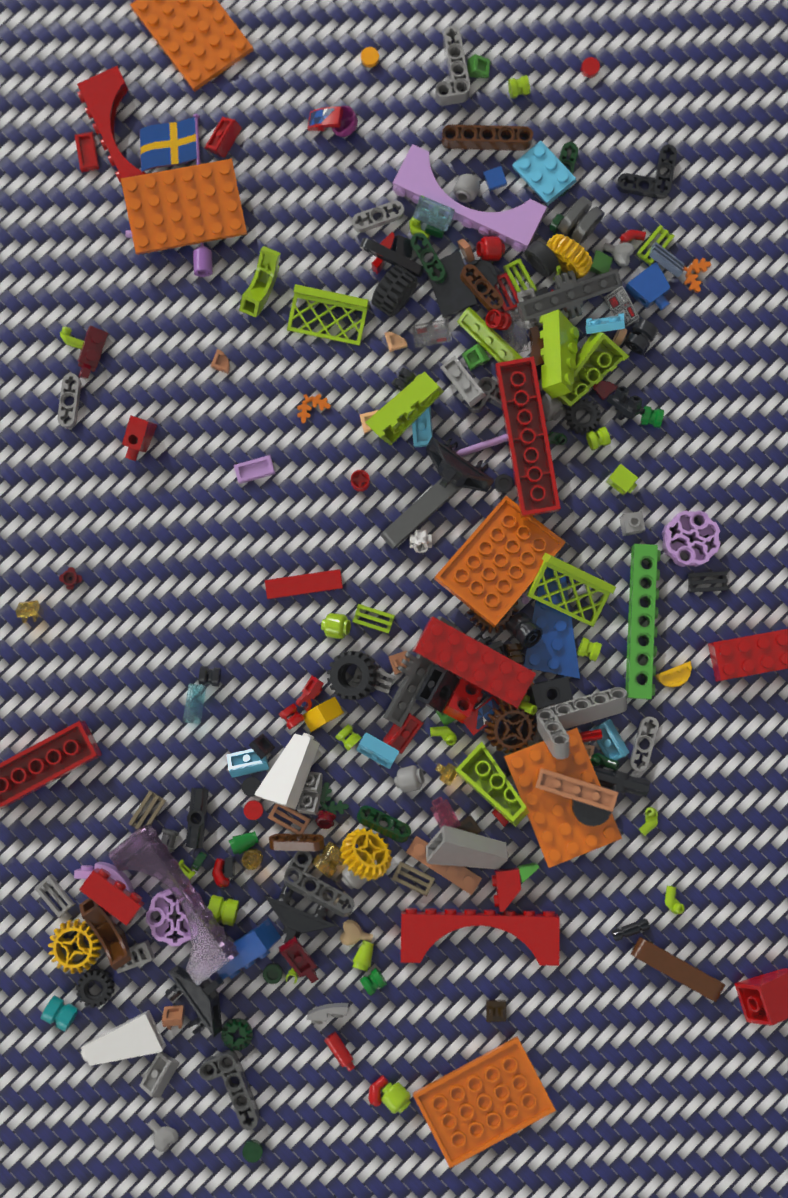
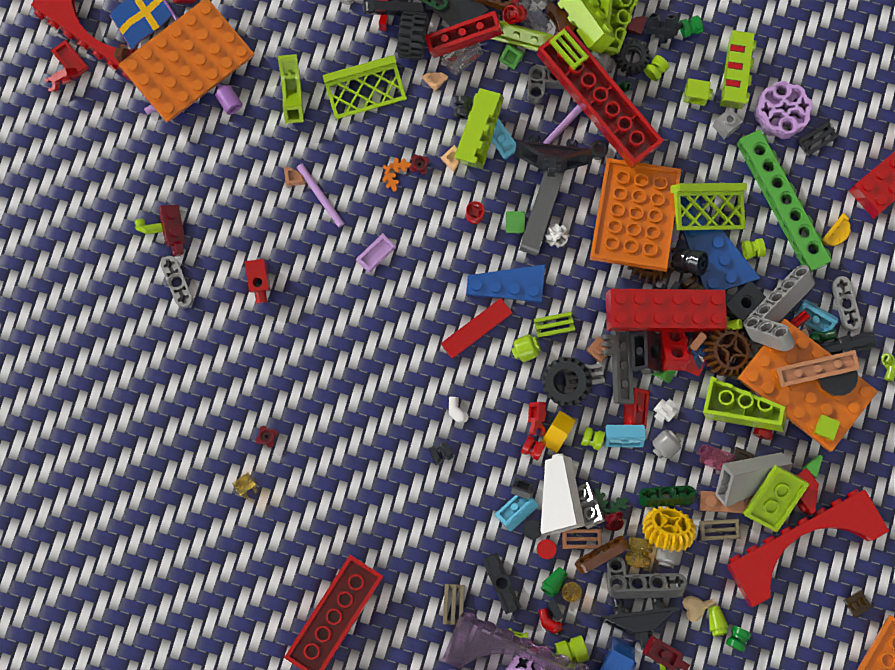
camera: 35 degrees left, 5 degrees down
dark grey bush [157,828,179,852] -> none
clear light blue slope [183,684,206,724] -> none
dark green tile [191,852,208,872] -> none
lime arm [430,726,457,746] -> none
clear yellow tile [435,763,457,786] -> none
light grey tile [440,356,486,407] -> none
none -> red plate [44,68,79,92]
none -> reddish brown tile [114,44,128,63]
none -> lavender bar [297,163,345,228]
none -> dark red plate [409,154,430,175]
none -> red brick [425,11,504,58]
none -> white arm [449,397,469,423]
none -> blue wing [466,265,545,303]
none -> bright green slope [506,211,525,233]
none -> lime tile [549,29,589,70]
none -> white gear [653,398,677,422]
none -> nougat tile [689,332,707,351]
none -> lime brick [720,30,757,109]
none -> lime plate [743,464,809,532]
none -> lime tile [814,415,840,441]

